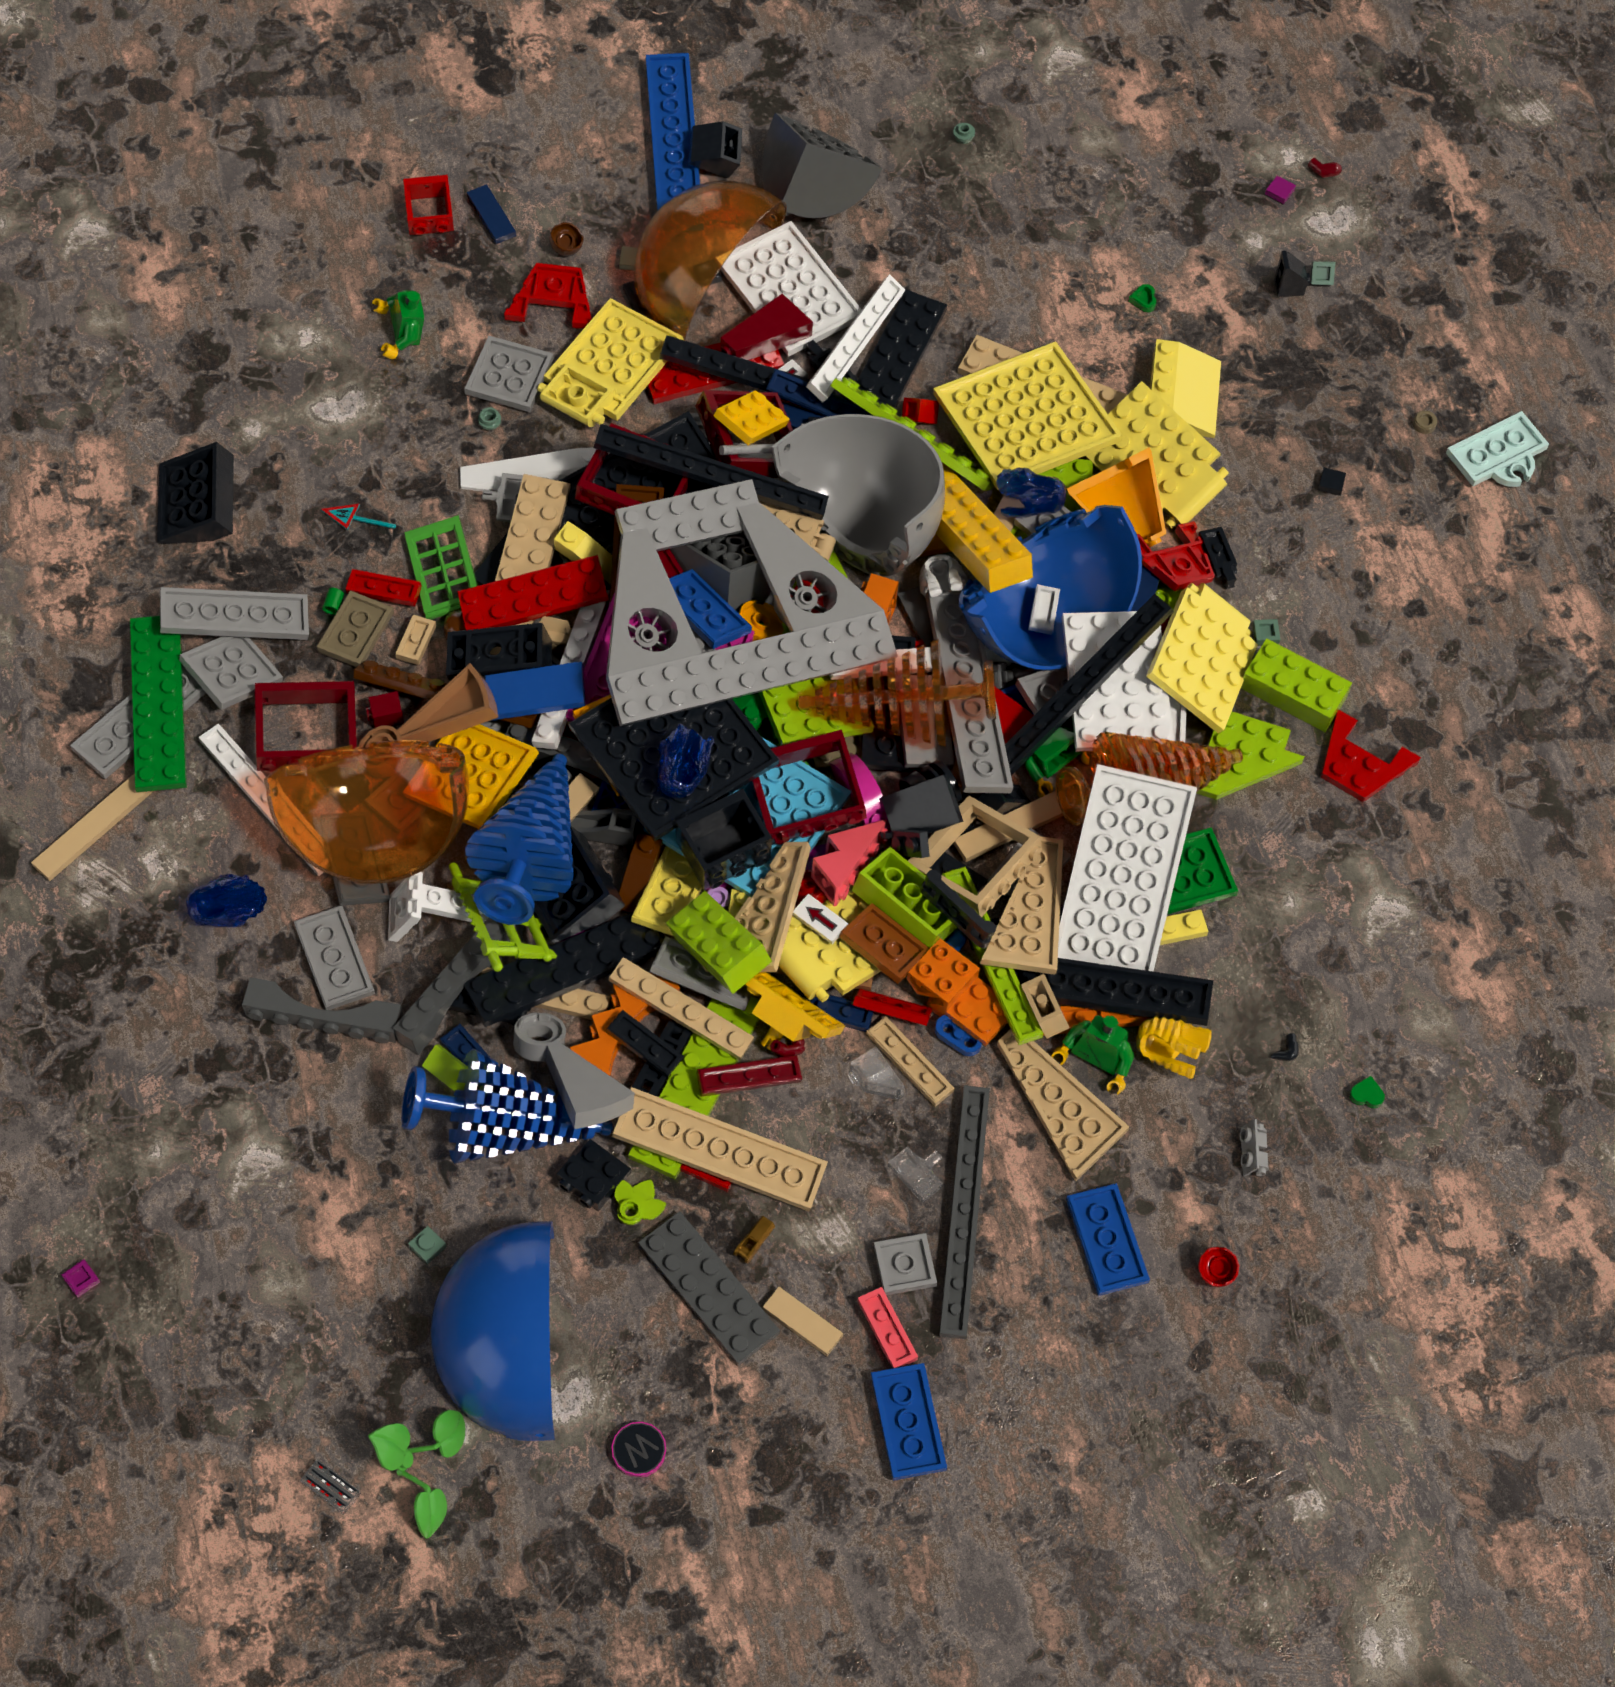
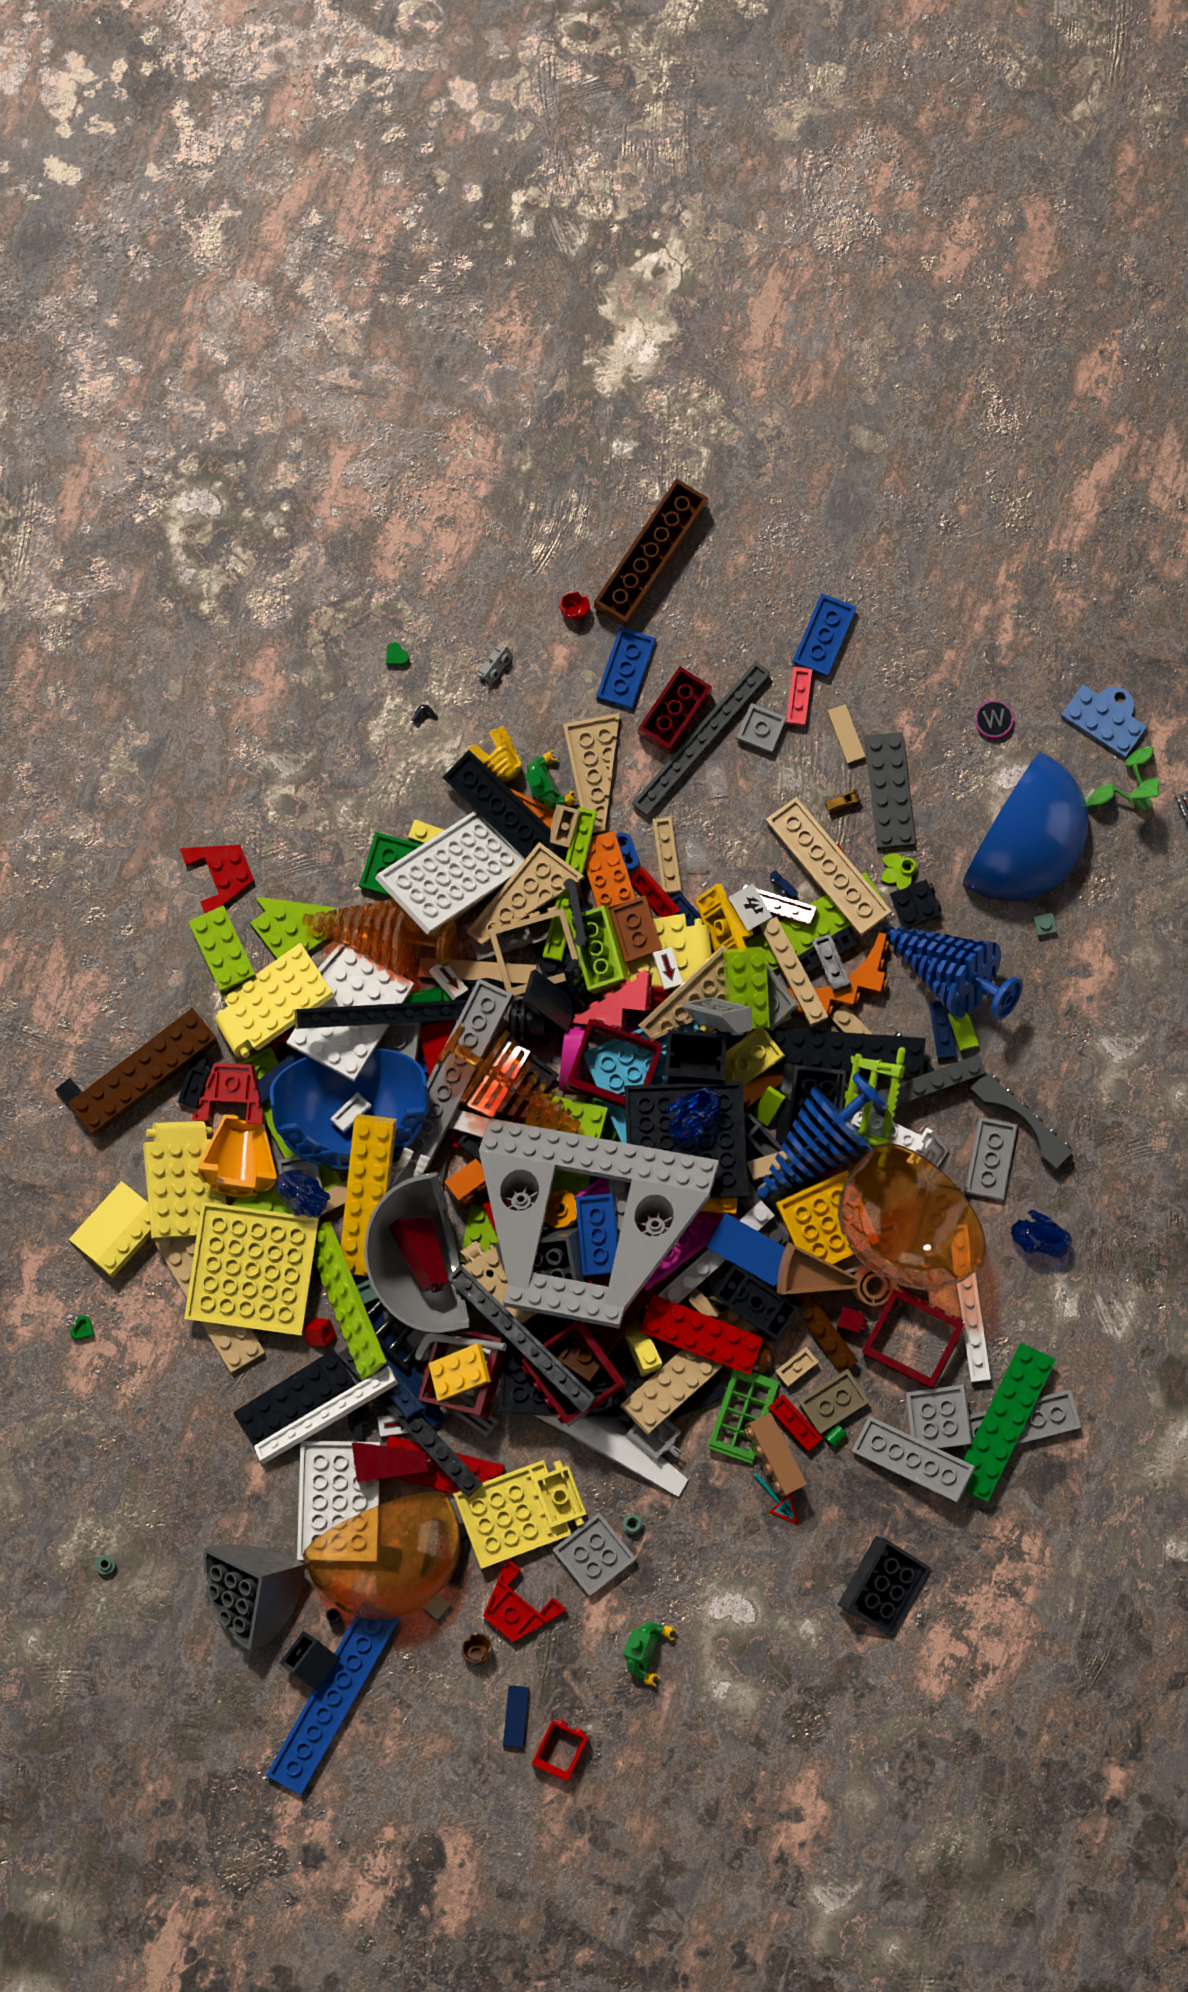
camera: 140 degrees left, 15 degrees up
tan tile [31,773,154,881] -> none
light grey piece [513,1013,635,1129] -> none
sand green plate [1252,619,1281,645] -> none
none -> reddish brown brick [68,1008,218,1137]
none -> dark red slope [389,1216,449,1293]
none -> white tile [429,960,469,1000]
none -> reddish brown brick [594,478,709,628]
none -> dark red brick [638,666,712,754]
none -> light grey slope [683,997,752,1035]
none -> white tile [729,884,772,931]
none -> medium nougat brick [744,1413,807,1496]
none -> lime tile [752,1086,785,1126]
none -> dark blue plate [769,870,798,900]
none -> medium blue plate [1061,684,1147,759]

